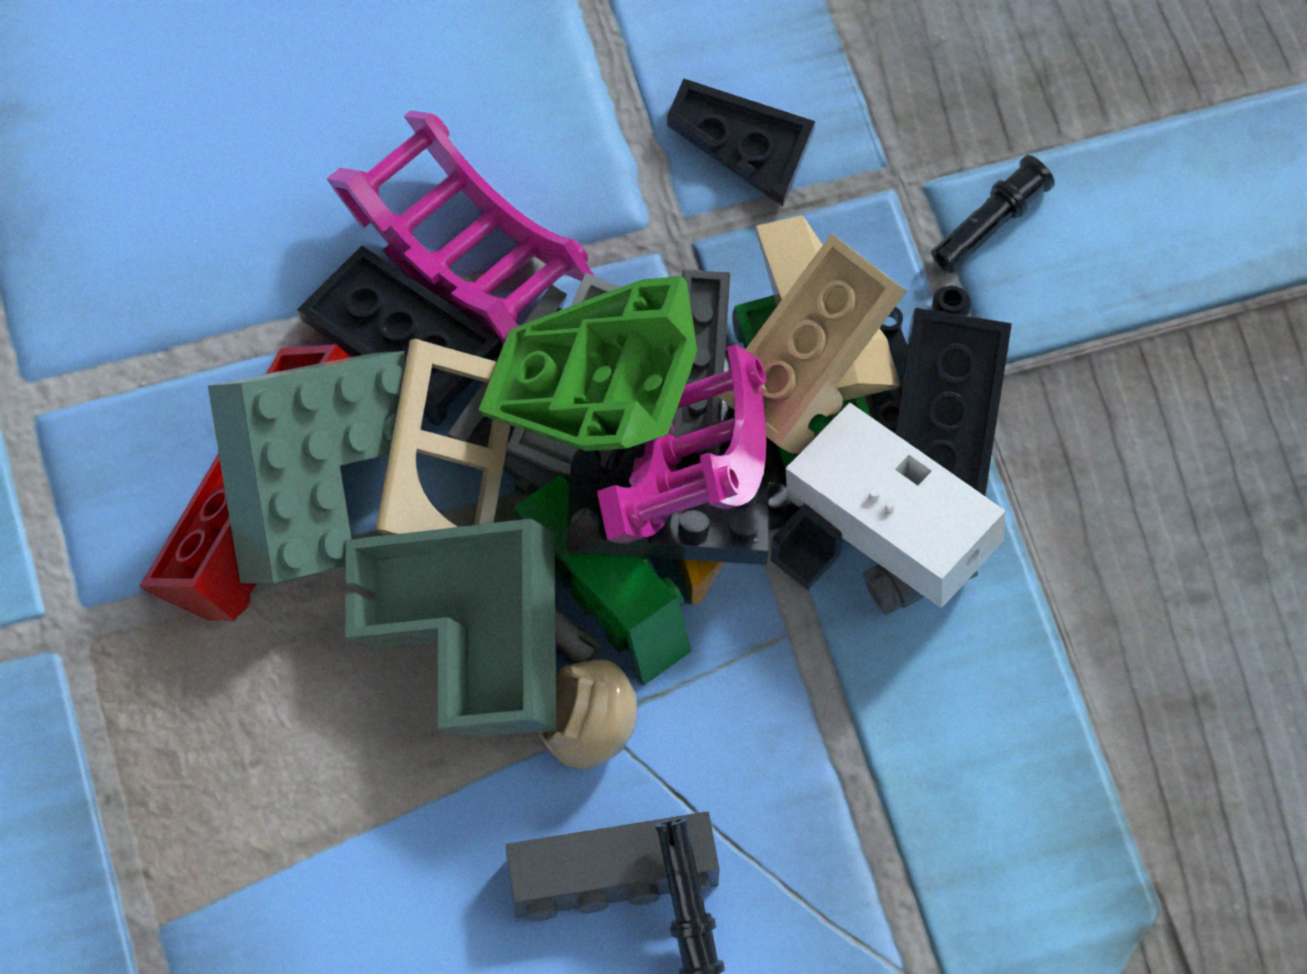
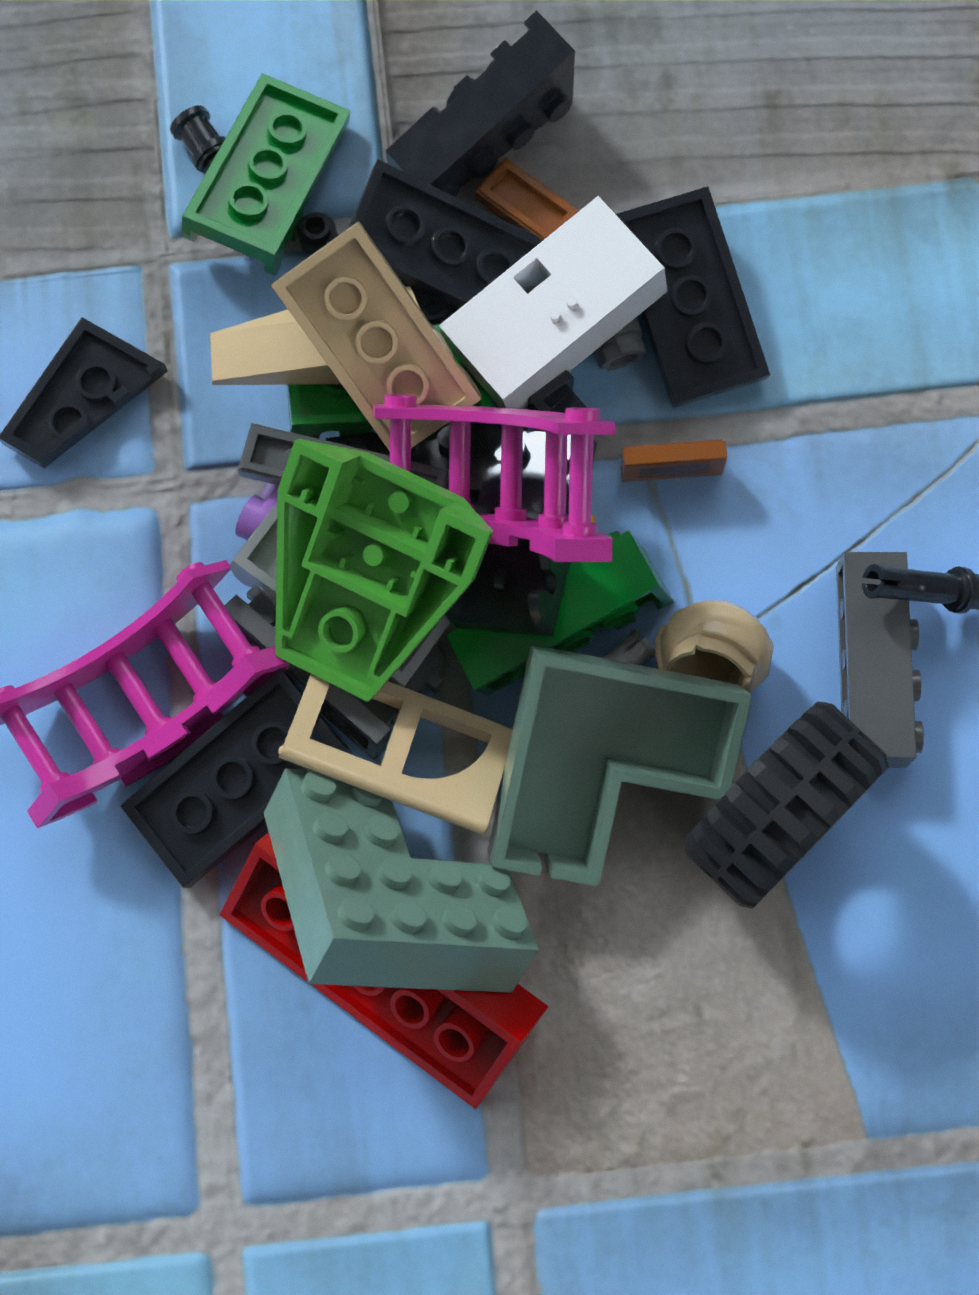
camera: 75 degrees left, 10 degrees up
none -> green hinge [181,73,351,276]
none -> black wedge [385,10,575,197]
none -> dark orange tile [475,157,580,240]
none -> black hinge [616,186,770,408]
none -> dark orange tile [621,439,728,482]
none -> black tyre [684,701,890,909]

